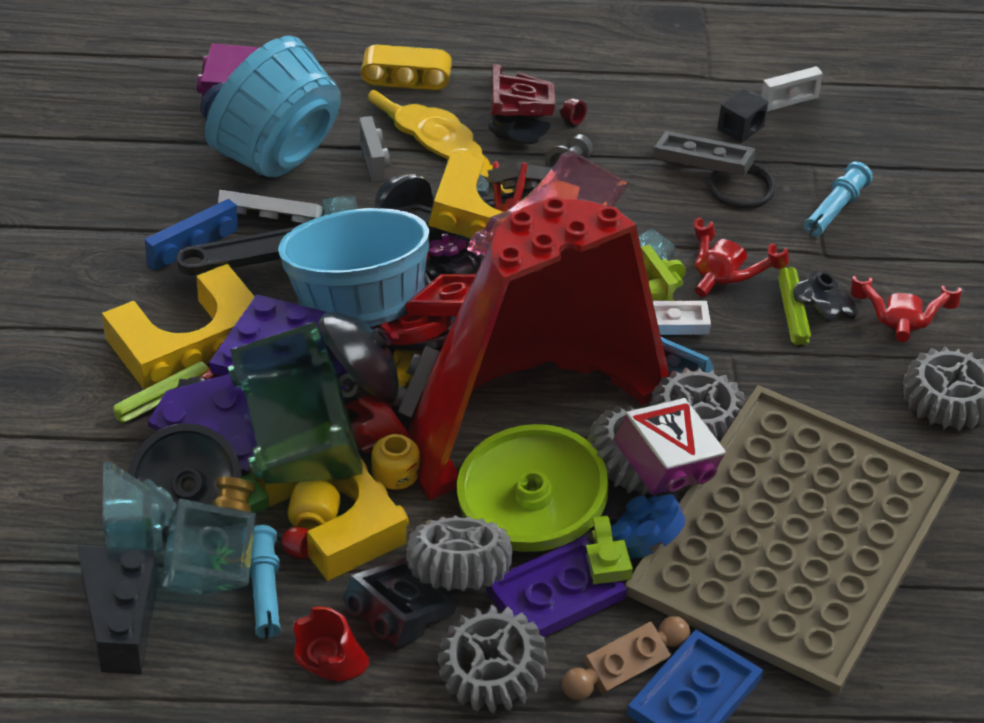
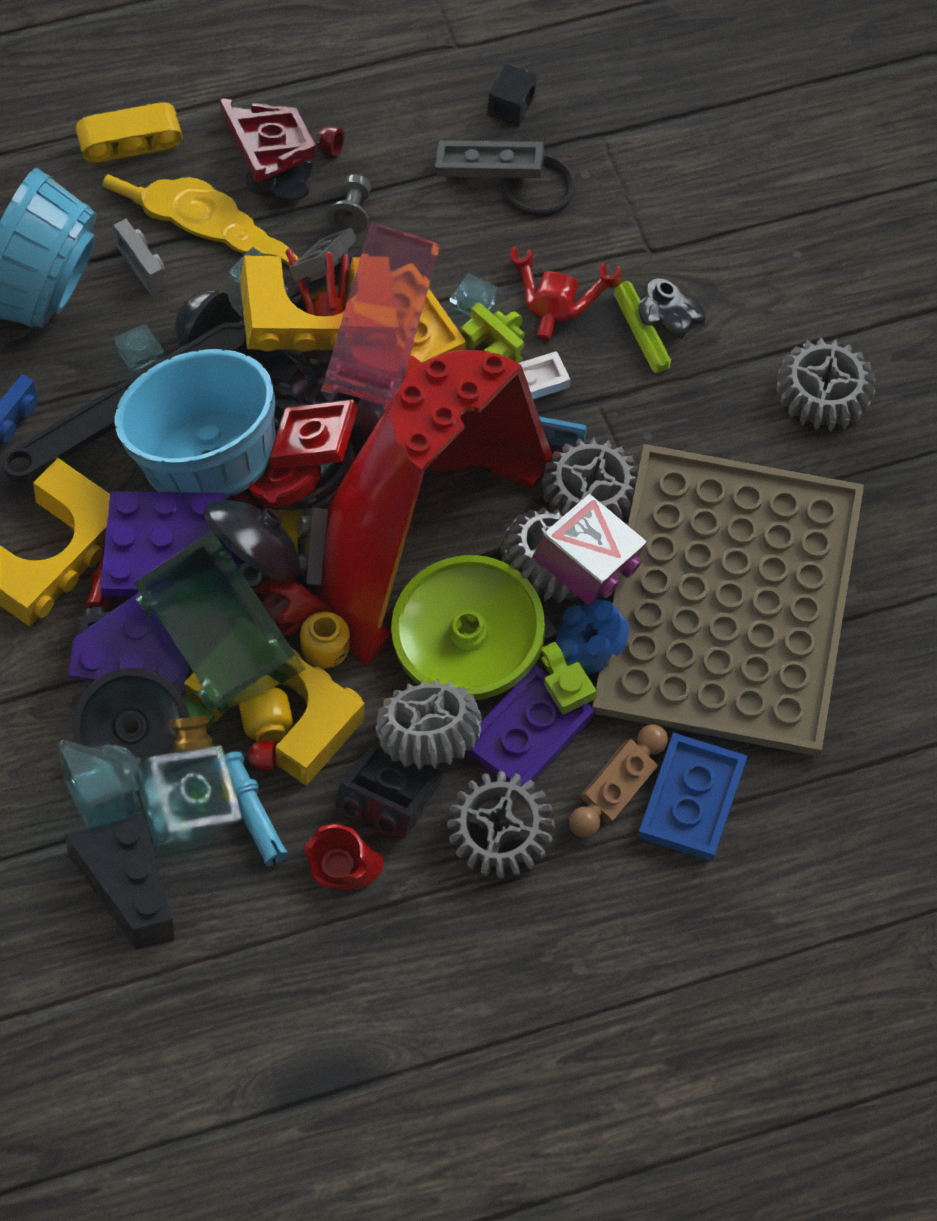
camera: 20 degrees left, 15 degrees up
lime axle [113,362,209,424] -> none
white plate [218,190,323,223] -> none
magenta plant [429,234,467,256] -> none
white plate [761,66,823,111] -> none
medium azure pin [804,161,873,237] -> none
red piece [850,276,962,342] -> none

